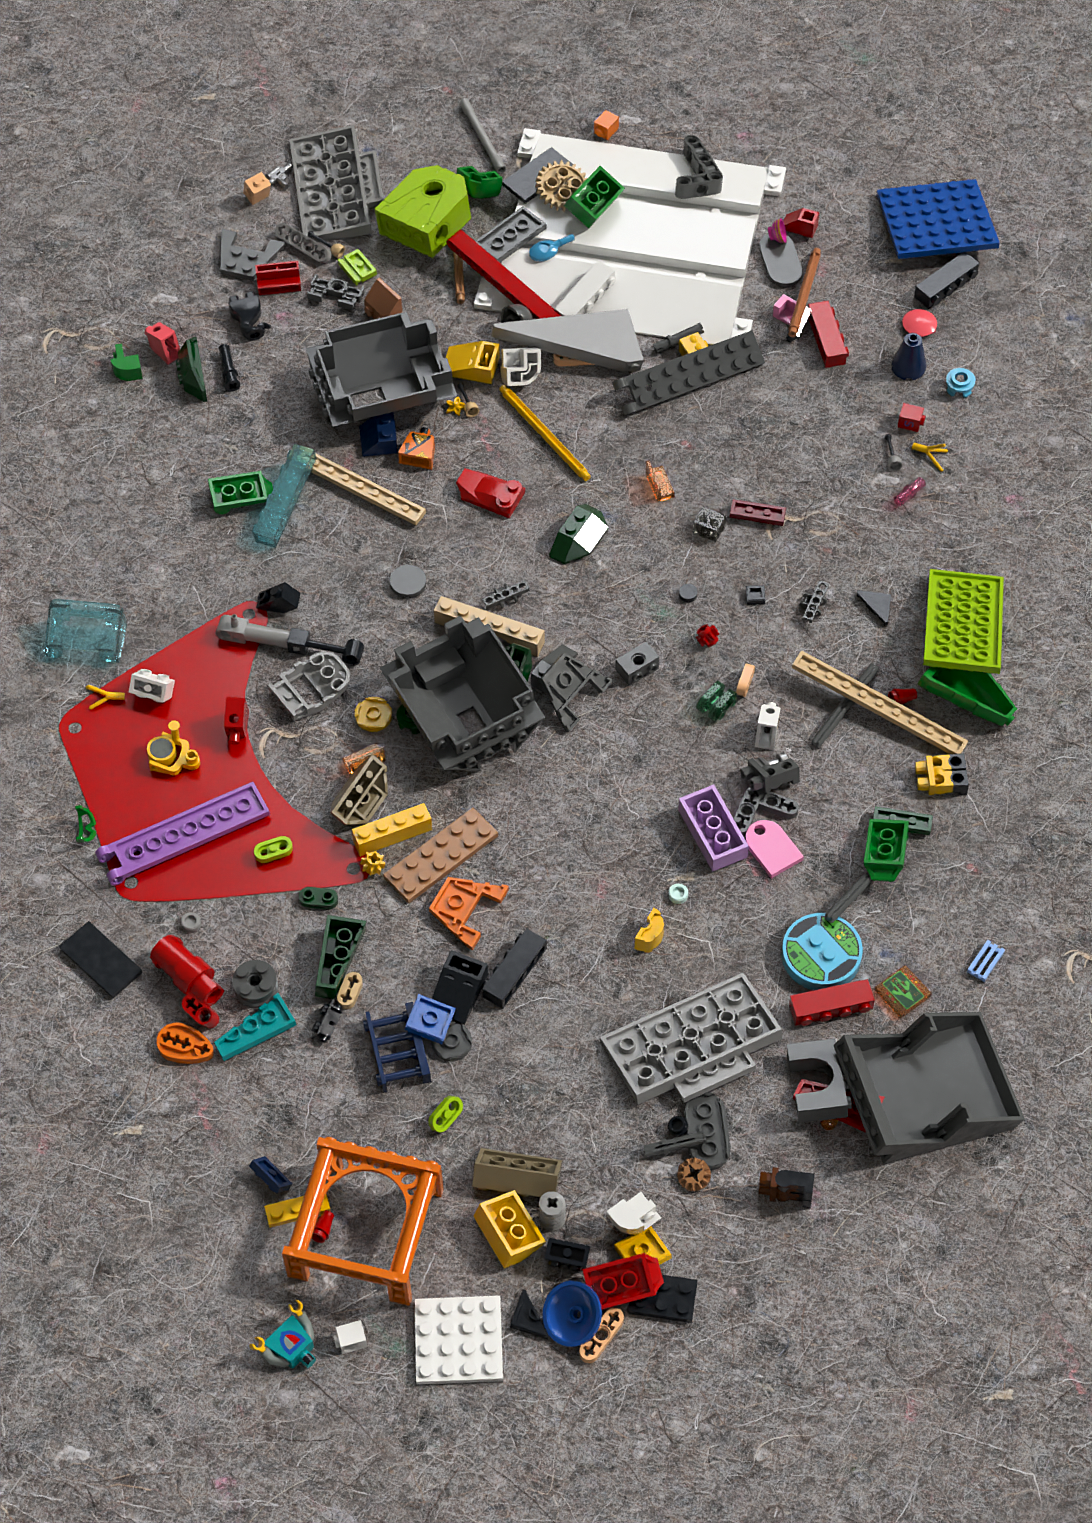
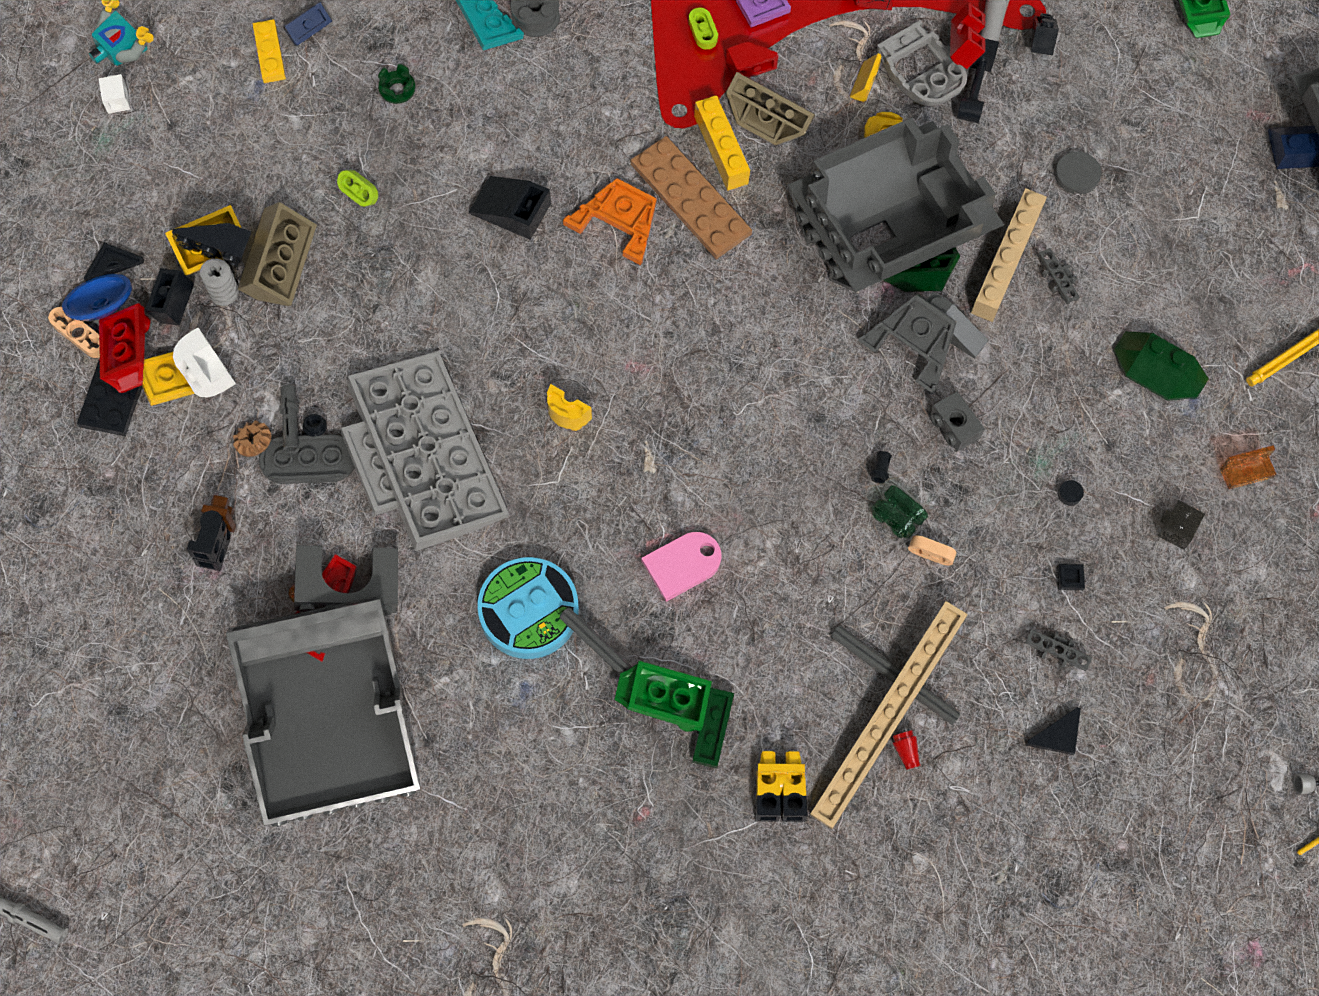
camera: 90 degrees right, 10 degrees up
clear light blue brick [252,444,317,548] -> none
orange arch [282,1137,443,1306] -> none
tan plate [296,449,426,525] -> none
dark green plate [299,887,338,910] -> none
black hinge [311,999,342,1043] -> none
red cone [311,1210,334,1243] -> none
dark green wedge [315,915,367,999] -> none
tan beam [337,972,363,1010] -> none
clear orange panel [342,743,386,775] -> none
yellow gear [360,851,385,876] -> none
dark blue fence [363,1002,431,1093] -> none
orange torso [398,427,435,470] -> none
tile [404,994,456,1044] -> none
white plate [415,1296,503,1385] -> none
dark grey tile [431,1022,472,1062] -> none
red slope [456,468,525,518] -> none
black brick [481,928,547,1009] -> none
light aqua tile [668,884,688,904] -> none
lavender brick [678,785,749,872] -> none
red gear [696,624,719,647] -> none
plate [729,499,786,526] -> none
dark grey beam [734,787,799,837] -> none
dark grey hips [740,752,800,793] -> none
white torso [755,702,781,750] -> none
red brick [789,979,875,1026] -> none
tile [874,965,932,1018] -> none
clear pink pin [894,477,926,506] -> none
green cone [917,667,1017,727] -> none
lime plate [923,569,1004,674] -> none
light blue tile [967,940,1005,982] -> none
none -> black slope [172,223,254,268]
none -> dark green piece [378,64,416,104]
none -> red slope [726,42,779,78]
none -> yellow slope [850,53,882,102]
none -> black pin [870,451,892,484]
none -> red arch [950,2,985,69]

